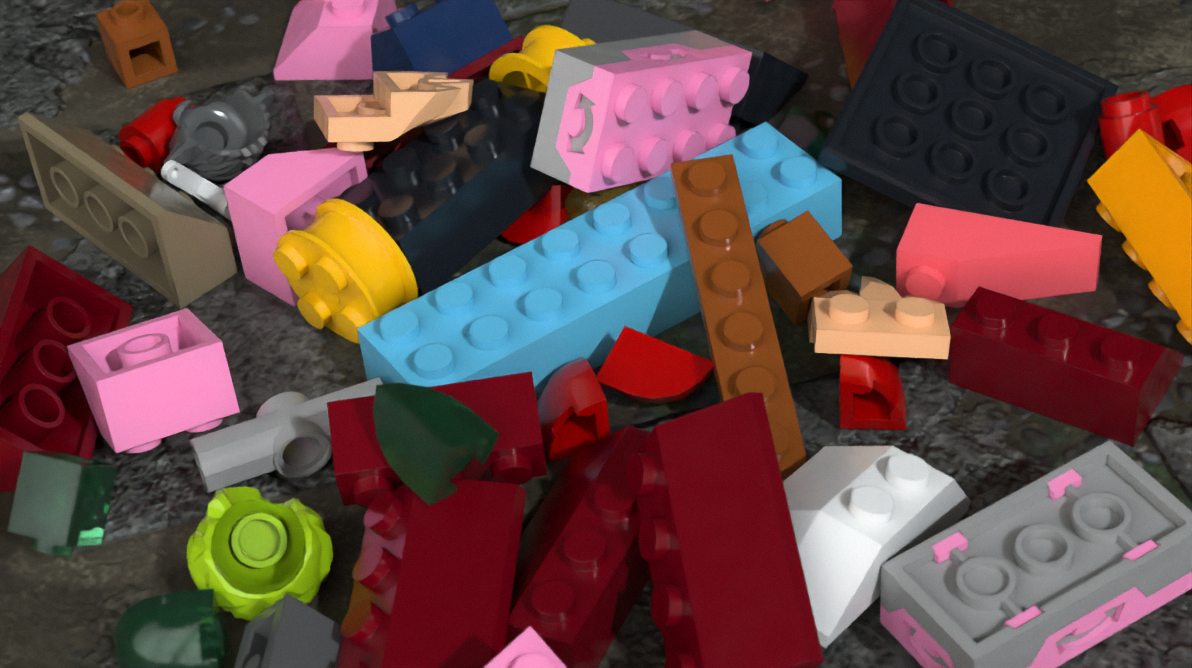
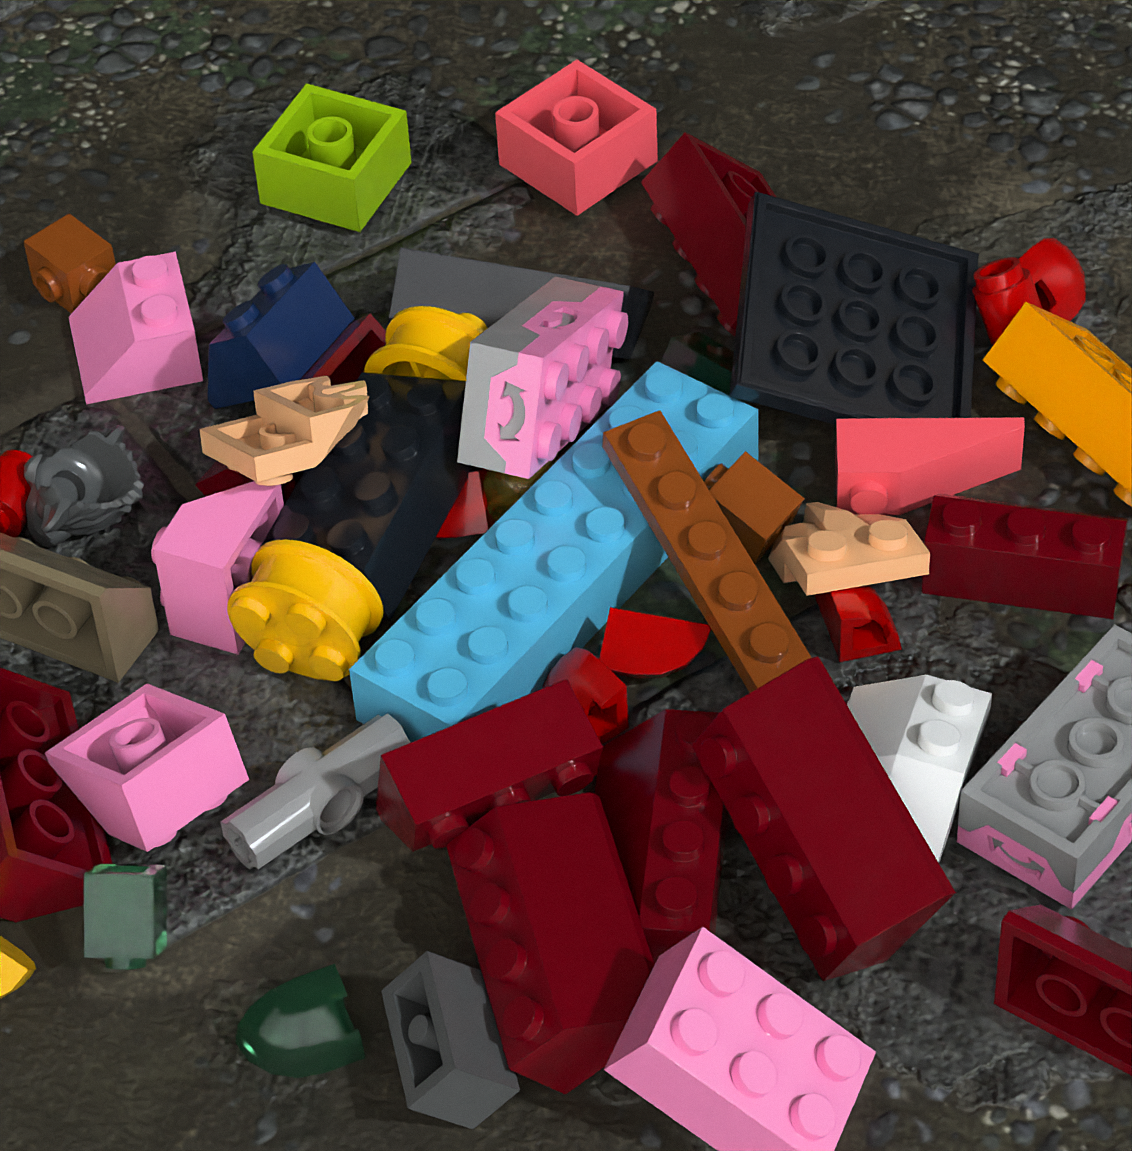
camera: 20 degrees left, 5 degrees up
white piece [161,160,232,221] -> none
lime hair [187,486,333,621] -> none
clear green brick [373,383,500,506] -> none

